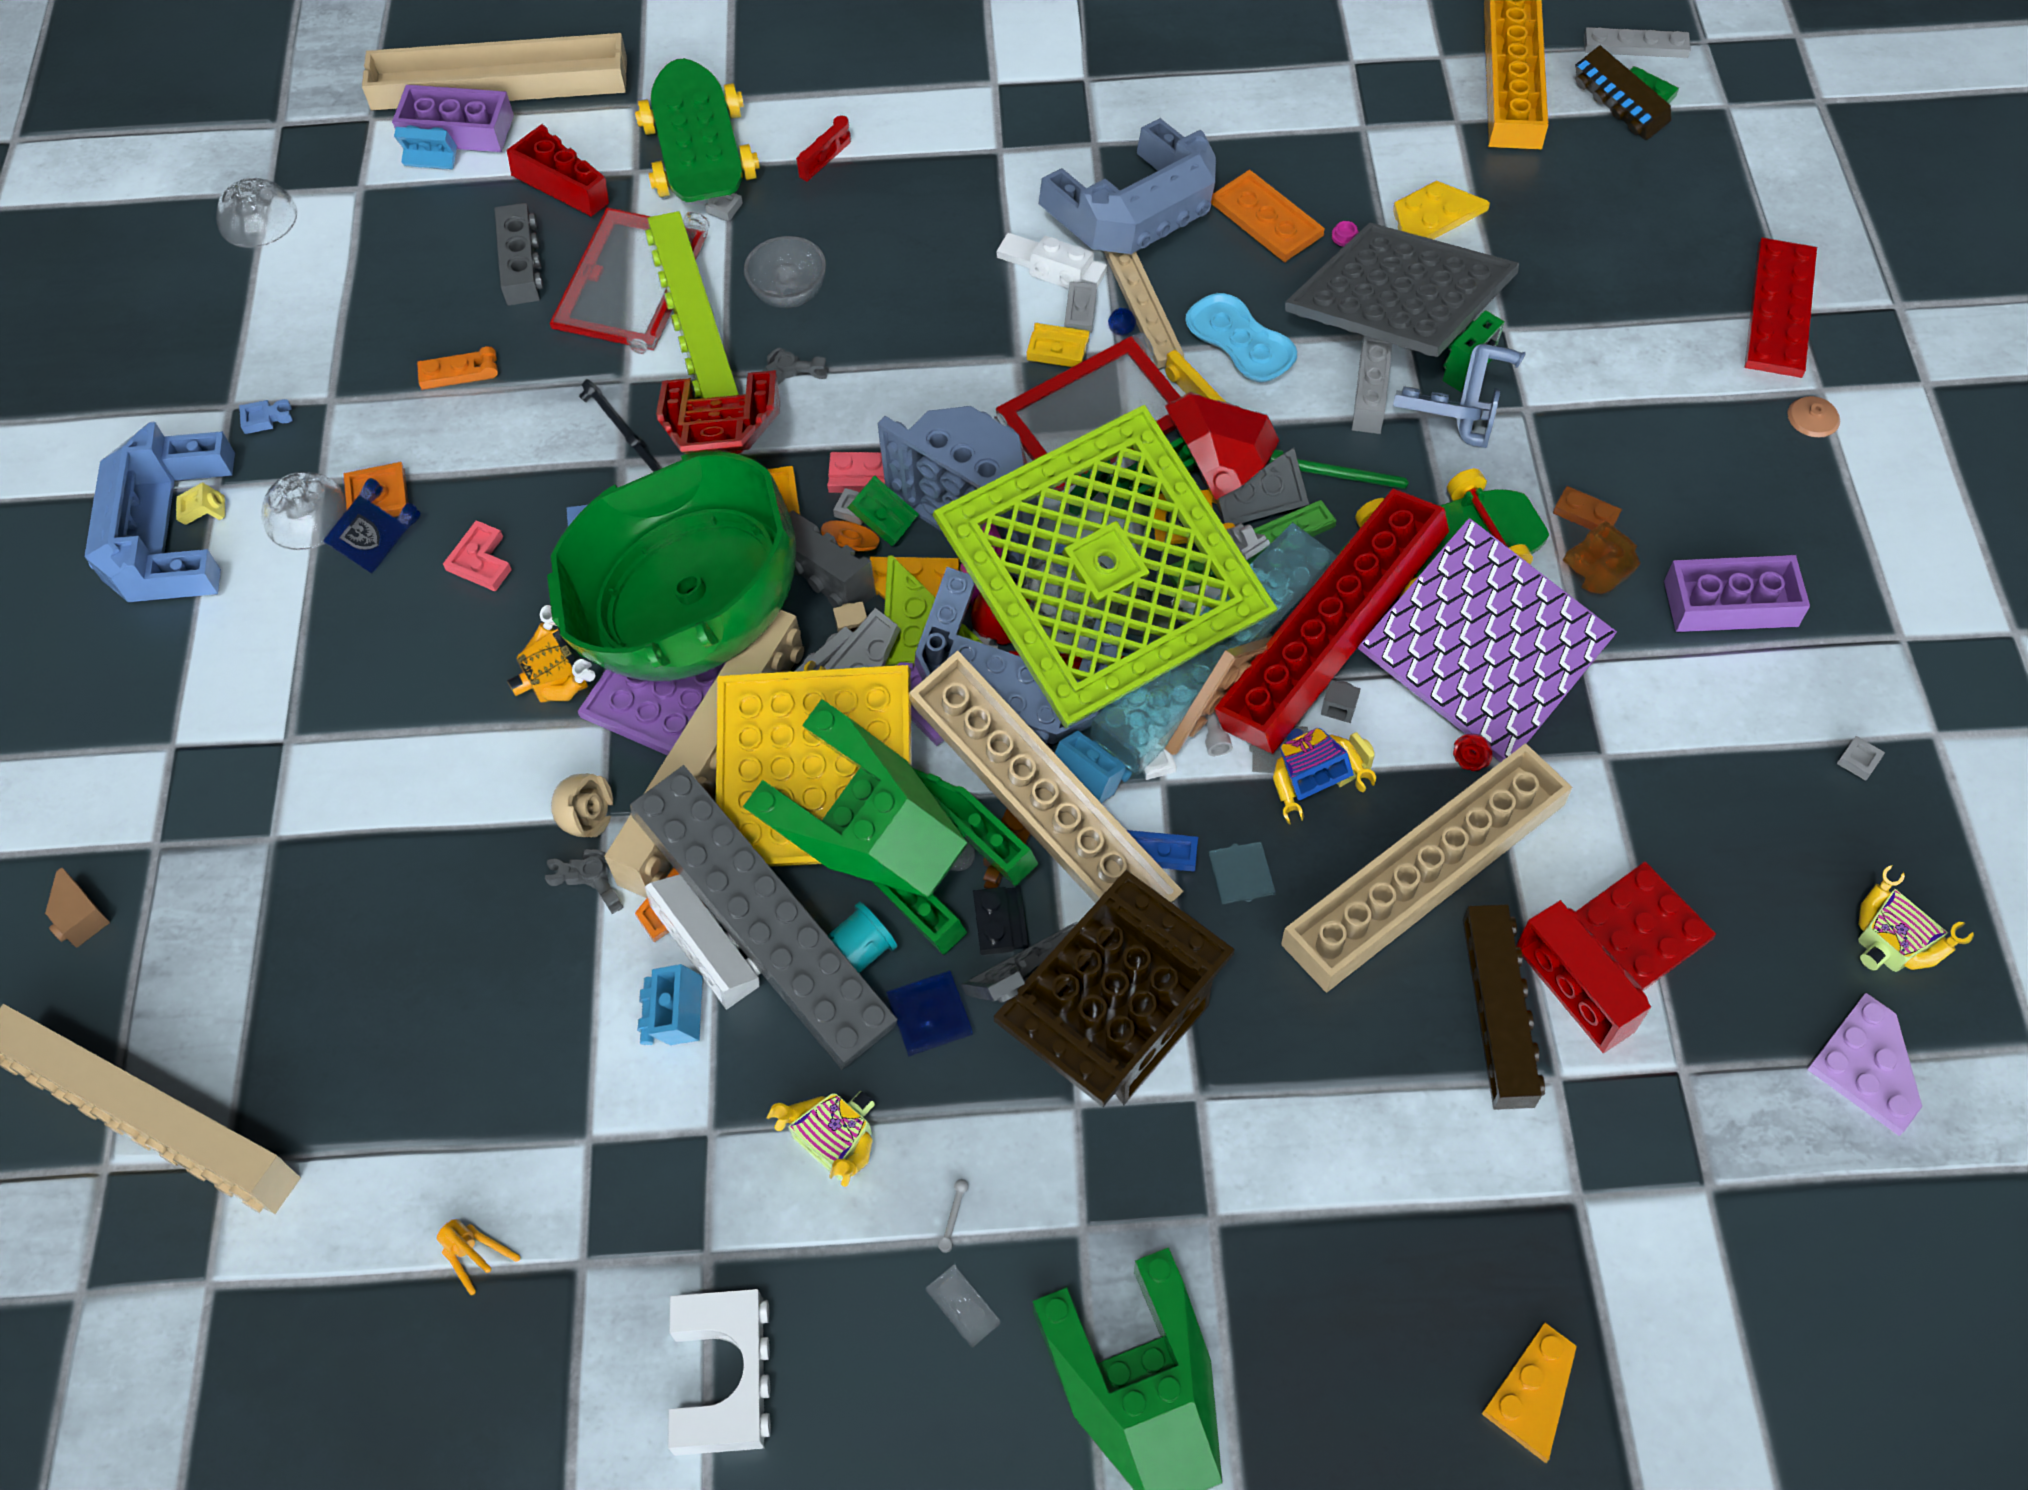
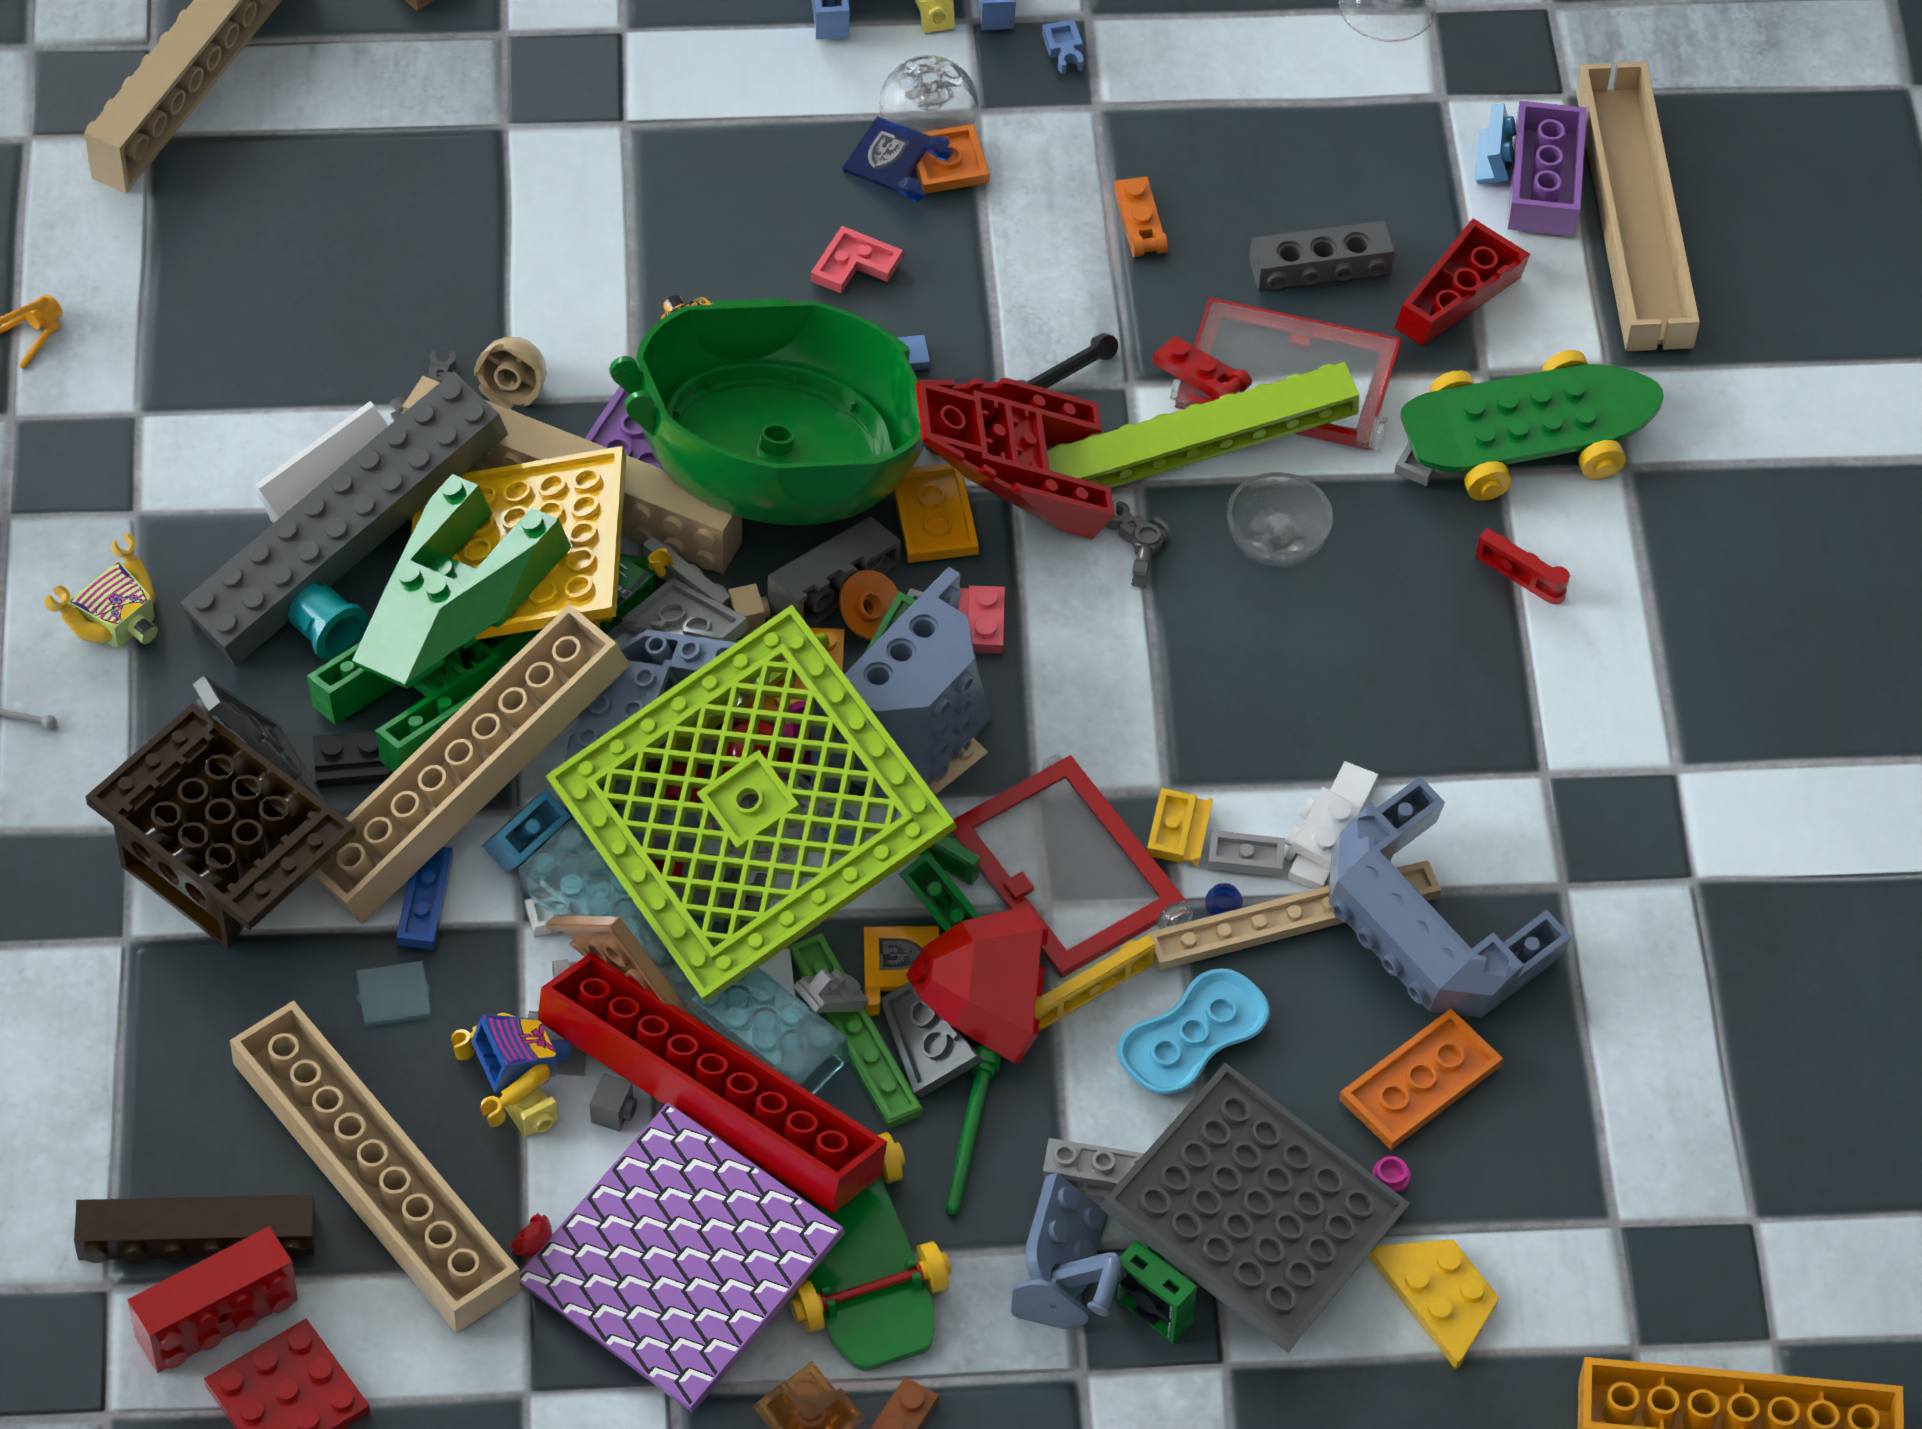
camera: 85 degrees right, 5 degrees down
dark azure brick [637,964,703,1046] -> none
clear blue plate [886,971,973,1057] -> none
none -> red plate [1153,336,1252,400]

